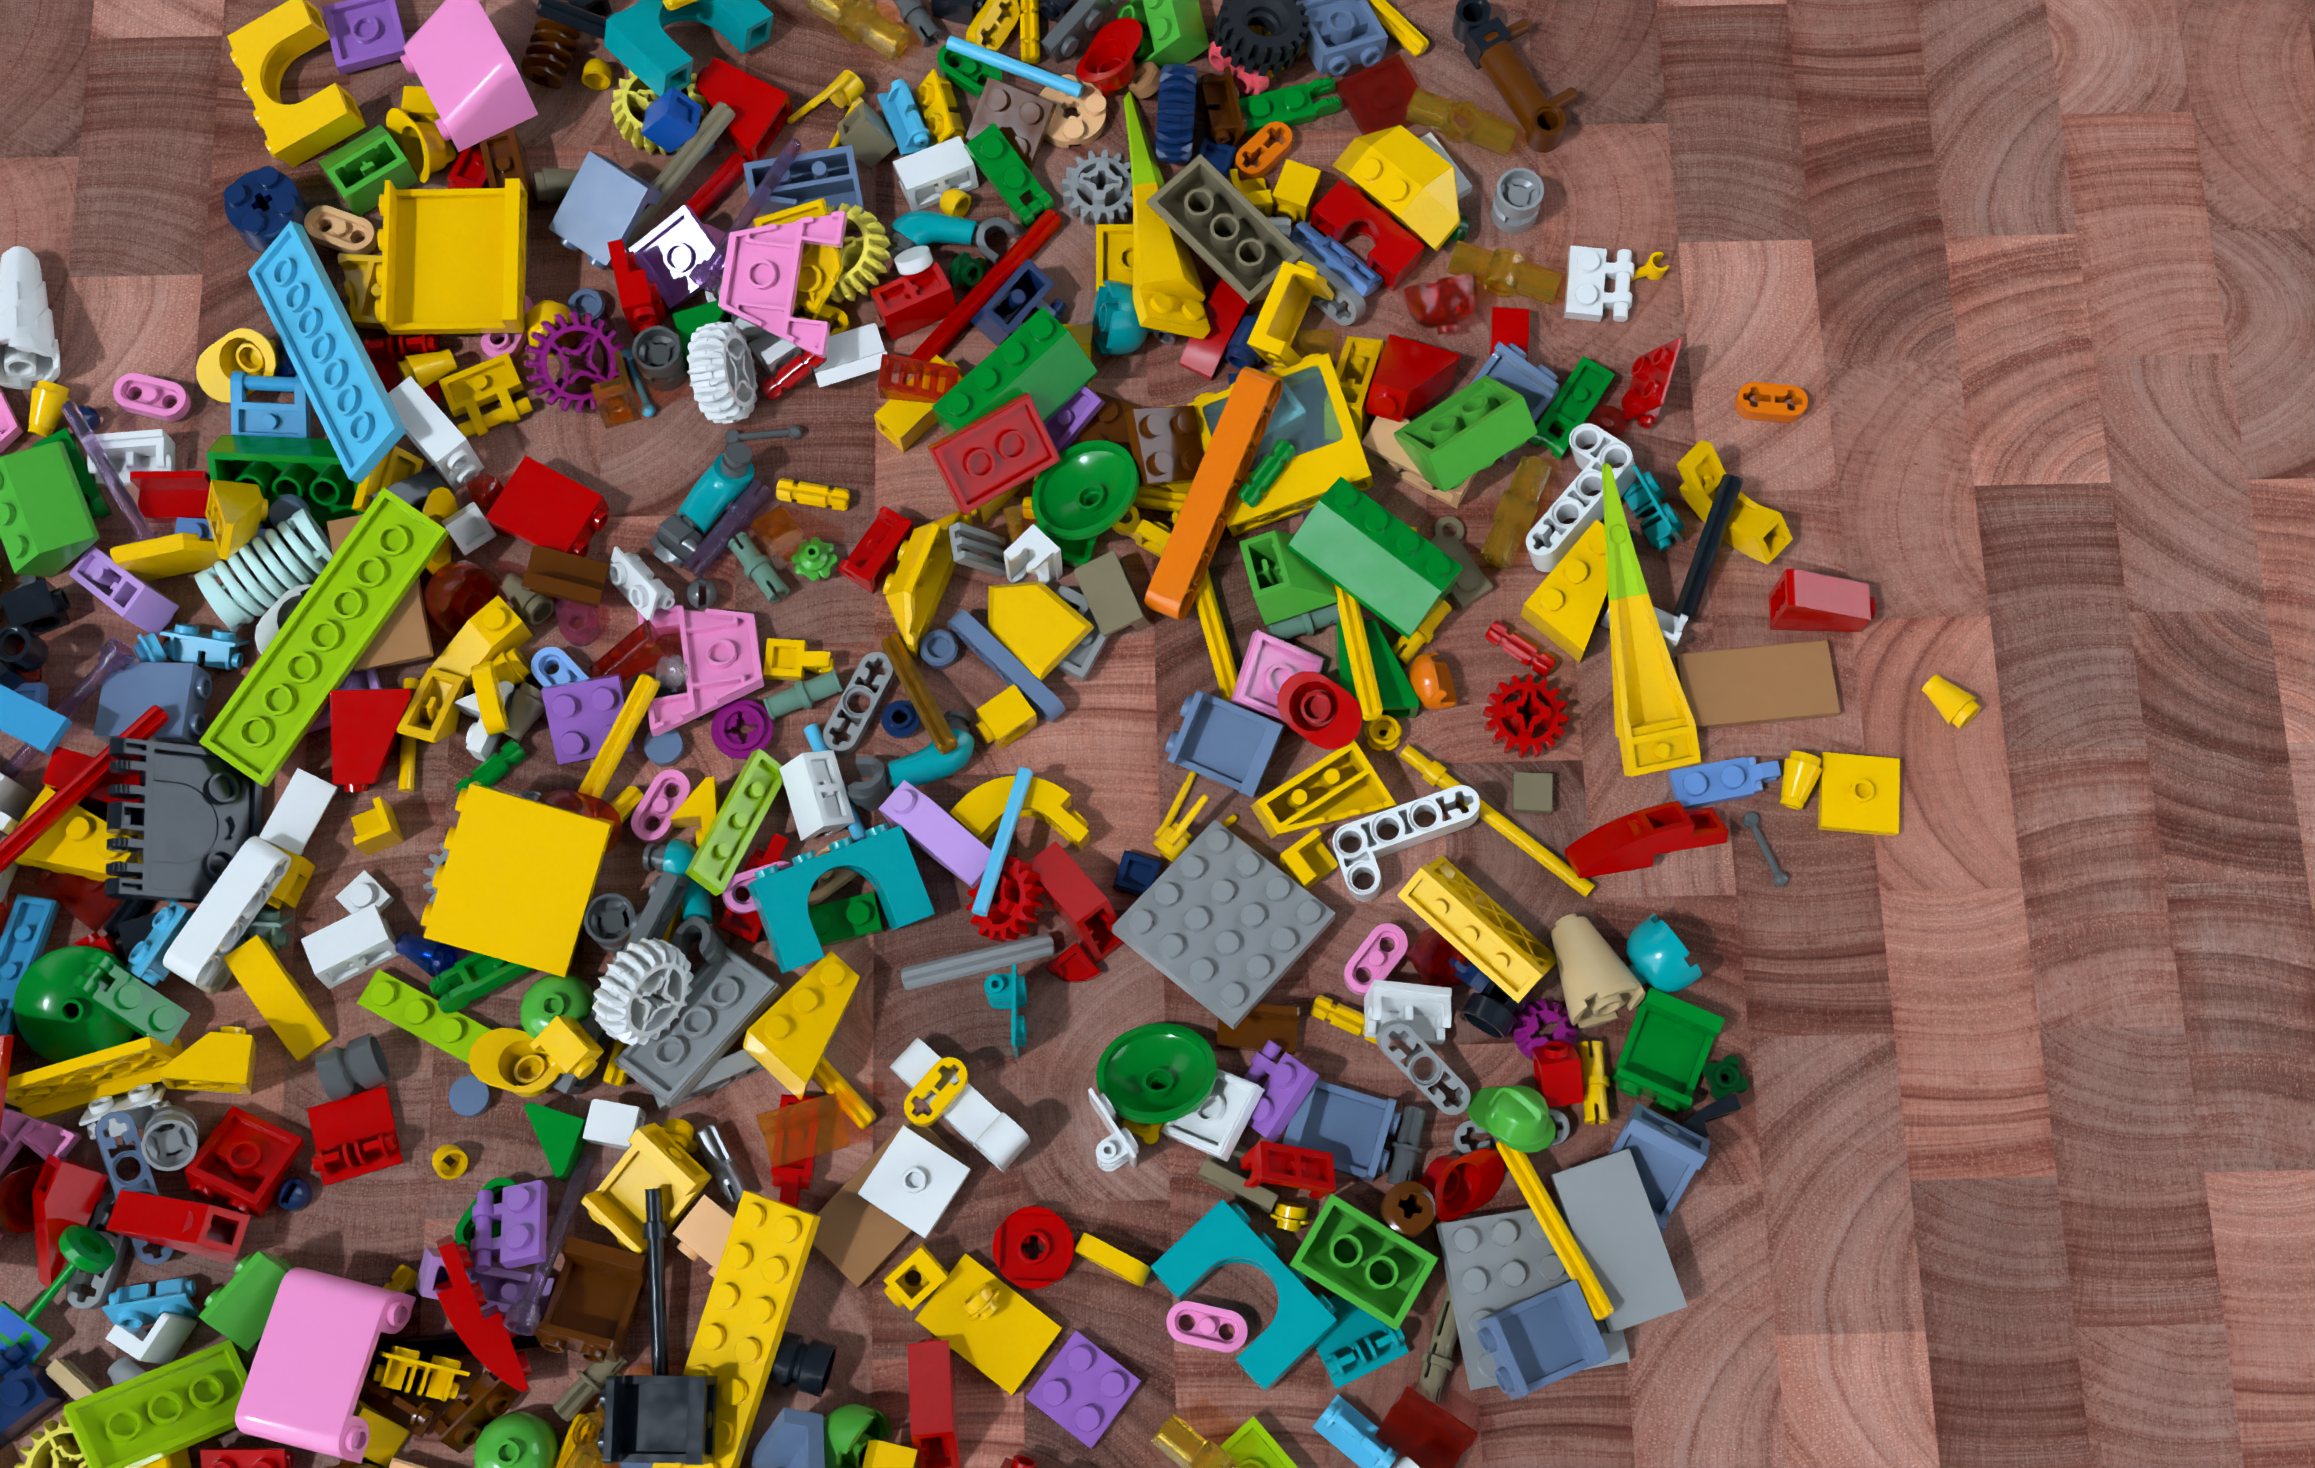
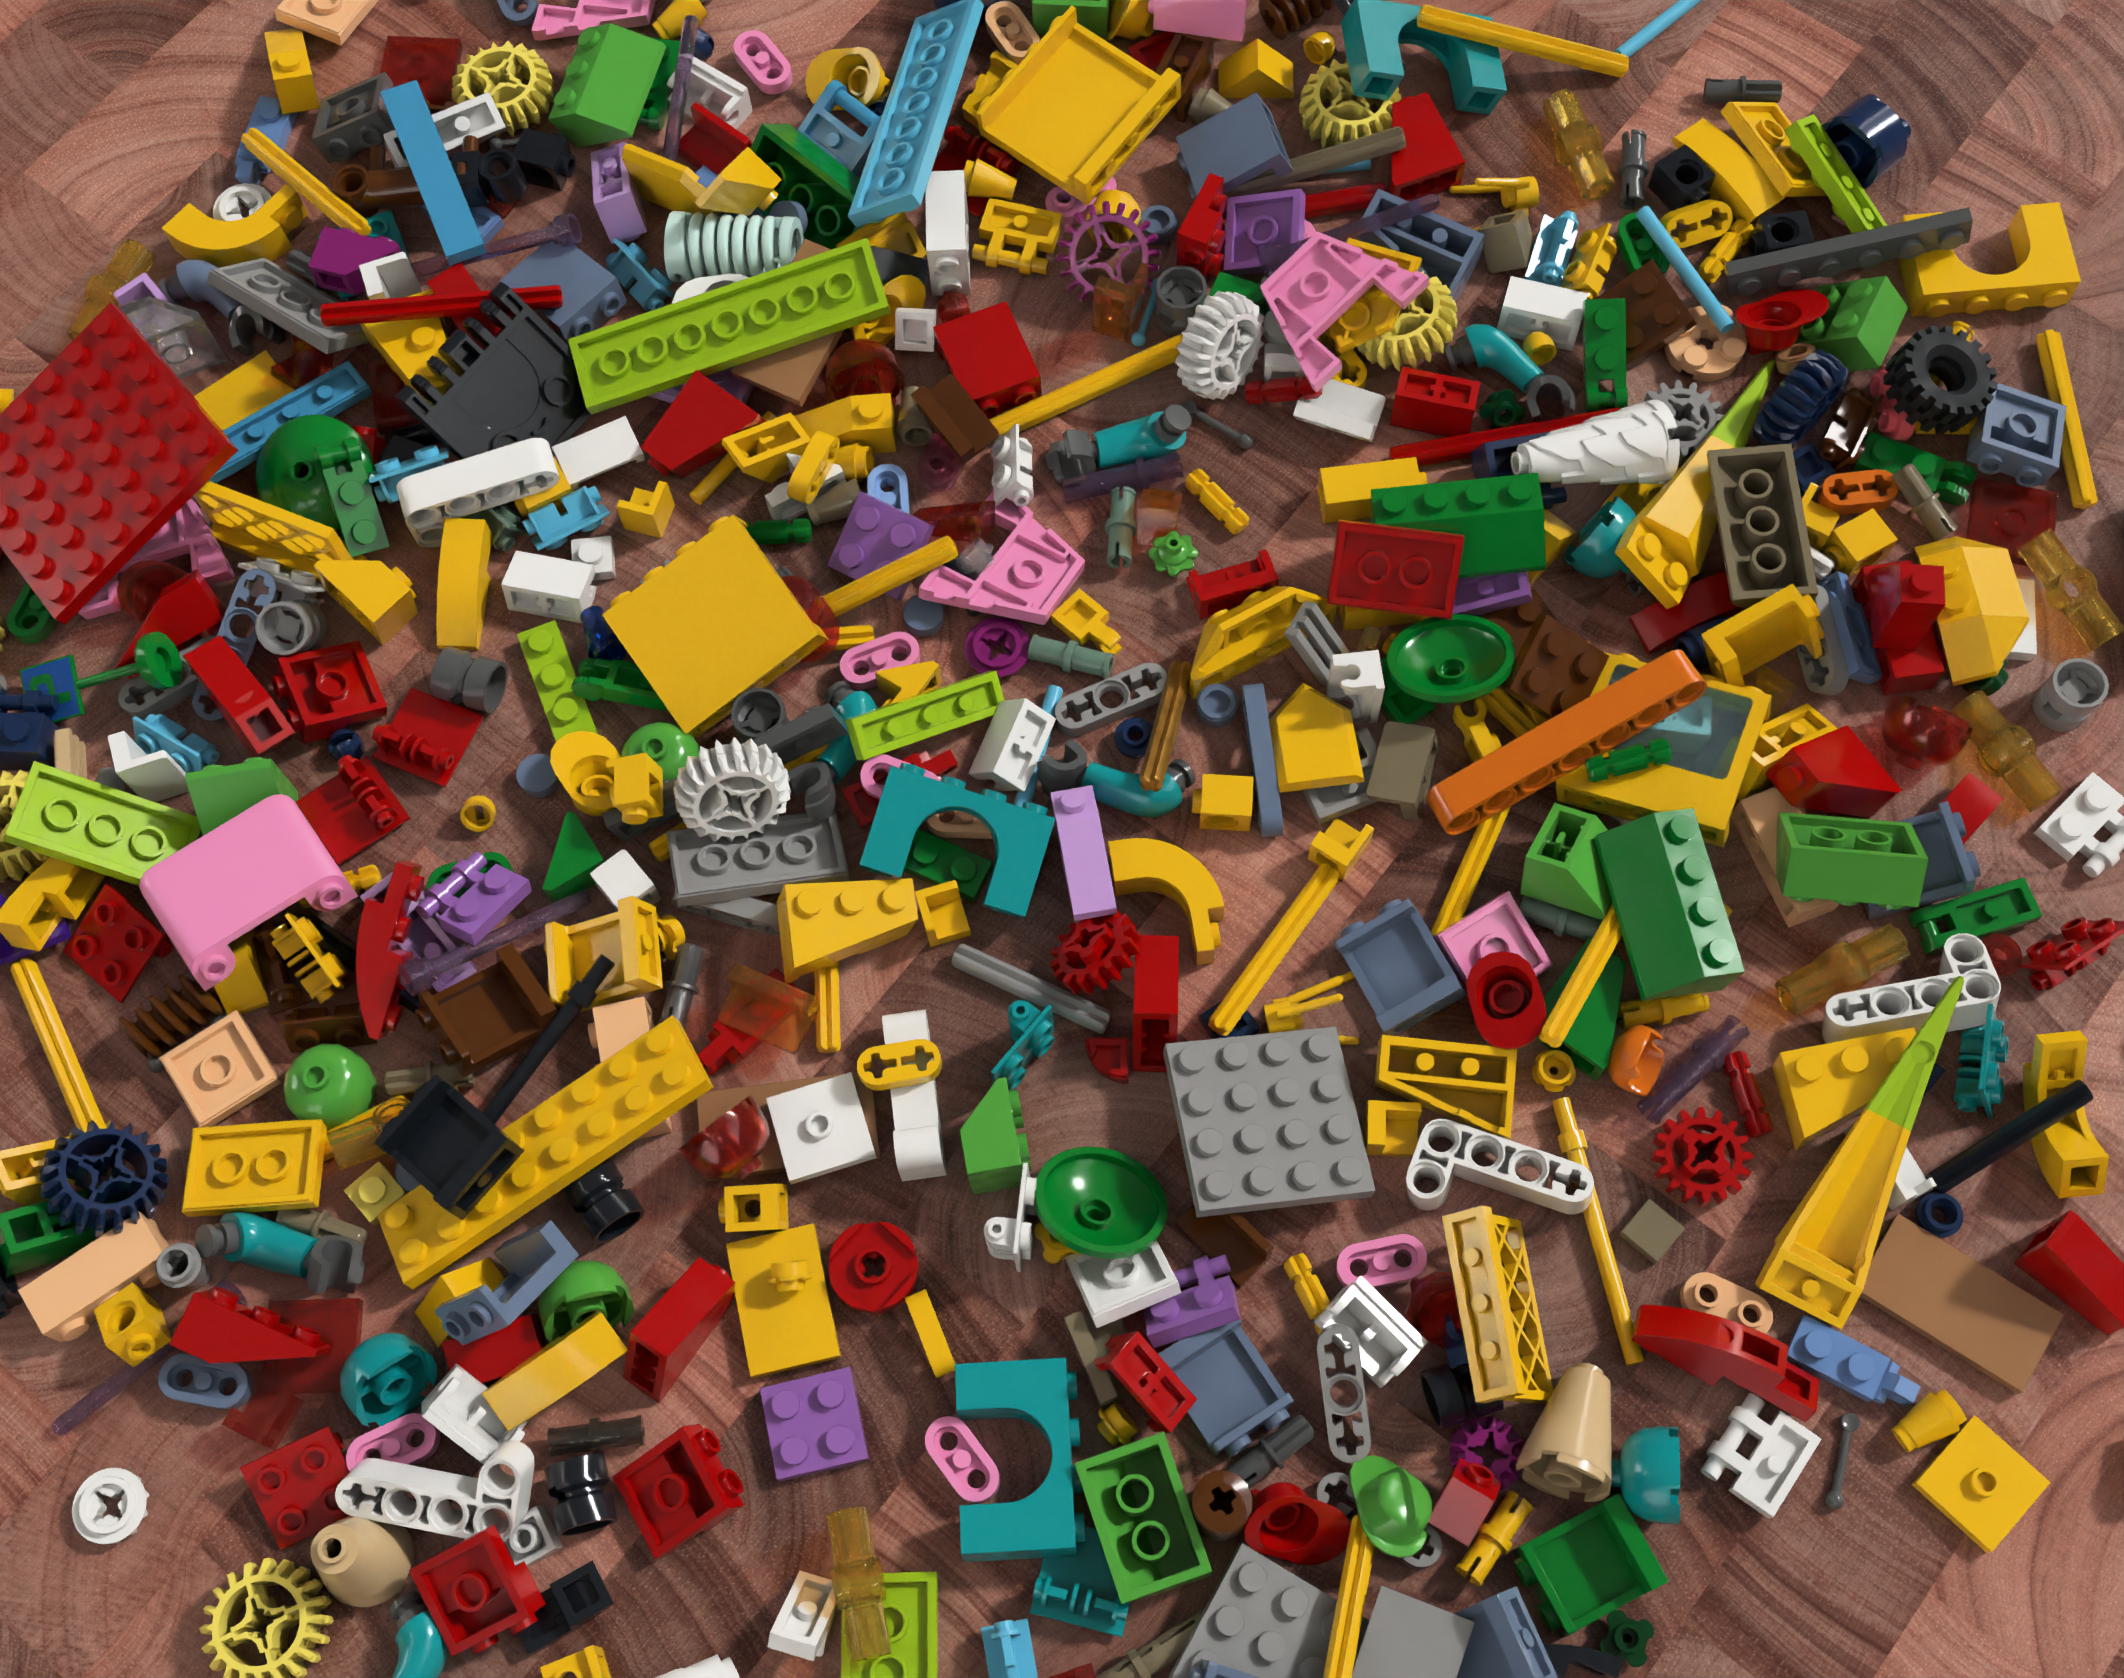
camera: 45 degrees right, 5 degrees down
medium azure plate [132,633,167,662] -> none
blue panel [641,87,702,152] -> none
dark grey hinge [687,578,718,609] -> none
clear red slope [878,354,959,404] -> none
white tile [894,246,933,275] -> none
medium azure bar [972,767,1033,917] -> none
dark tan hinge [1429,516,1493,612] -> none
none -> red hinge [296,755,411,865]
none -> medium azure hinge [522,485,610,551]
none -> clear red cylinder [678,1095,770,1180]
none -> yellow panel [915,880,971,947]
none -> bright green slope [960,1077,1032,1195]
none -> yellow axle [989,333,1183,442]
none -> yellow axle [1208,863,1340,1036]
none -> yellow slope [1218,38,1294,98]
none -> yellow panel [1308,819,1374,881]
none -> white cone [1511,400,1680,485]
none -> pin [1637,1015,1750,1125]
none -> light nougat plate [1680,1272,1773,1334]
none -> white plate [1700,1393,1821,1519]
none -> red slope [1869,563,1946,651]
none -> dark tan axle [1892,464,1958,542]
none -> dark blue plate [1915,1192,1963,1238]

